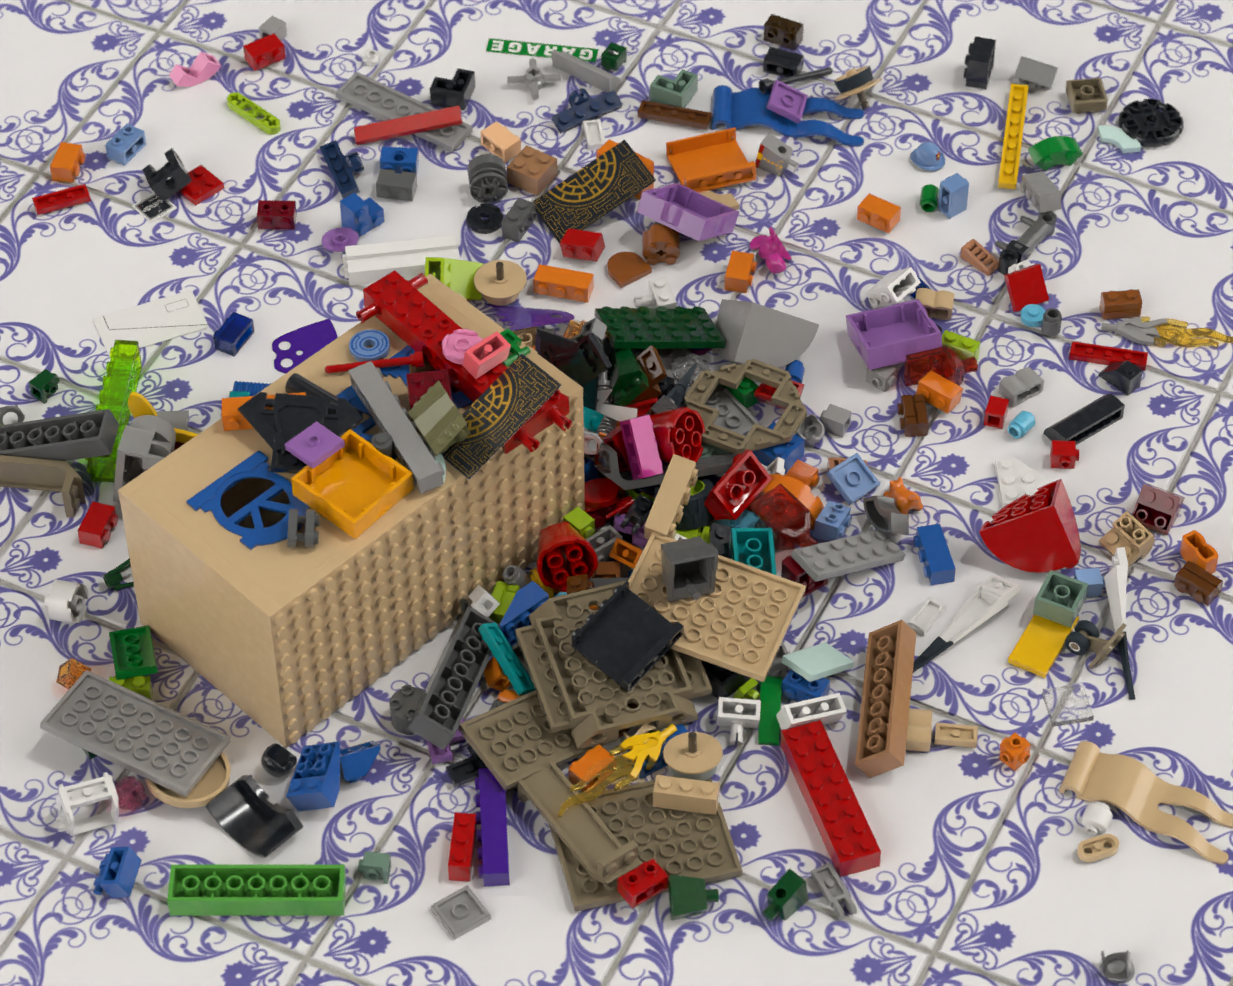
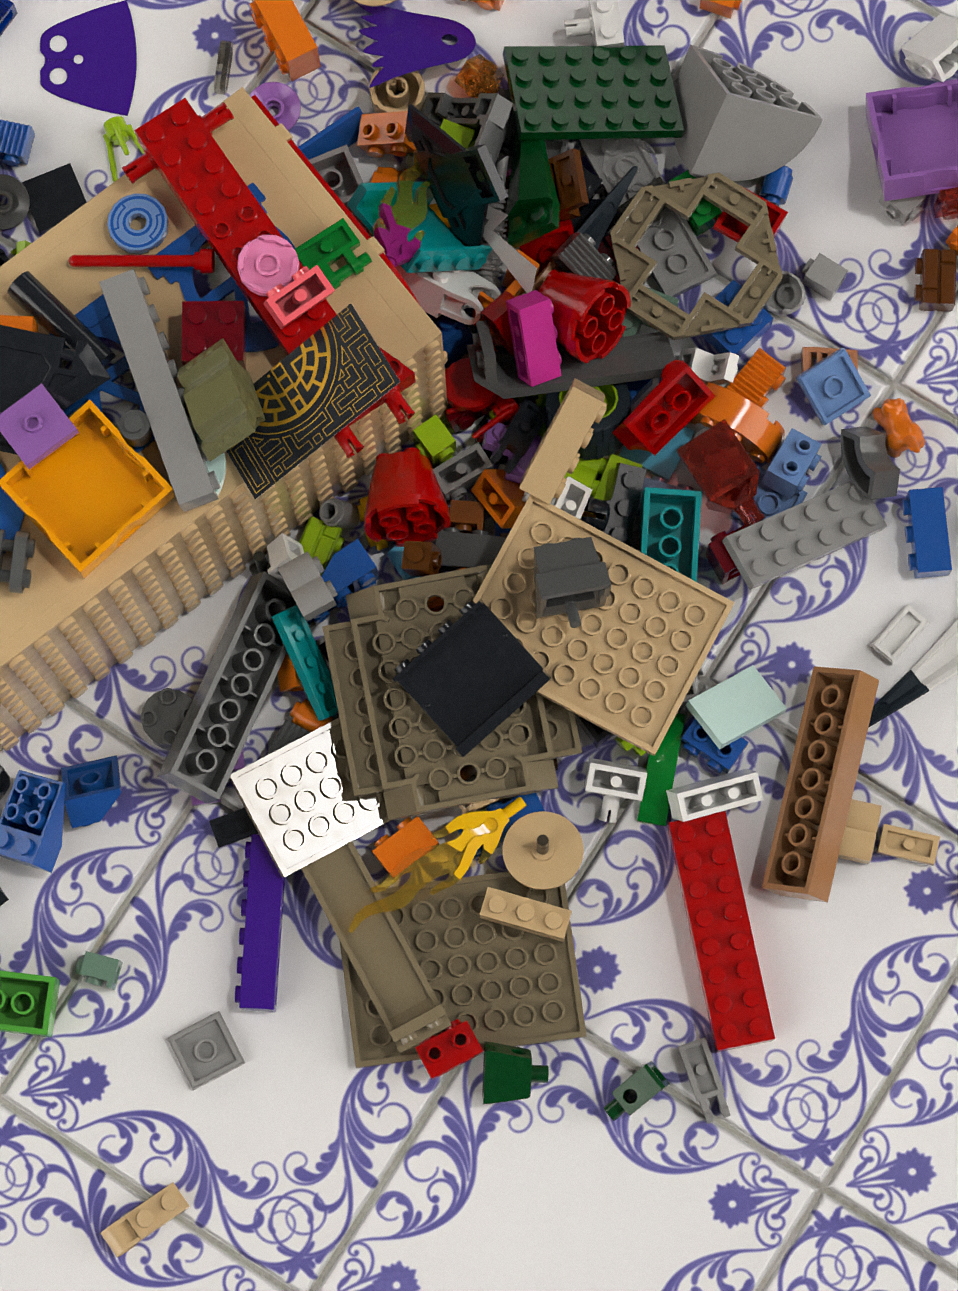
camera: 10 degrees right, 30 degrees up
red brick [448,813,477,882] -> none
none -> light grey brick [278,551,338,621]

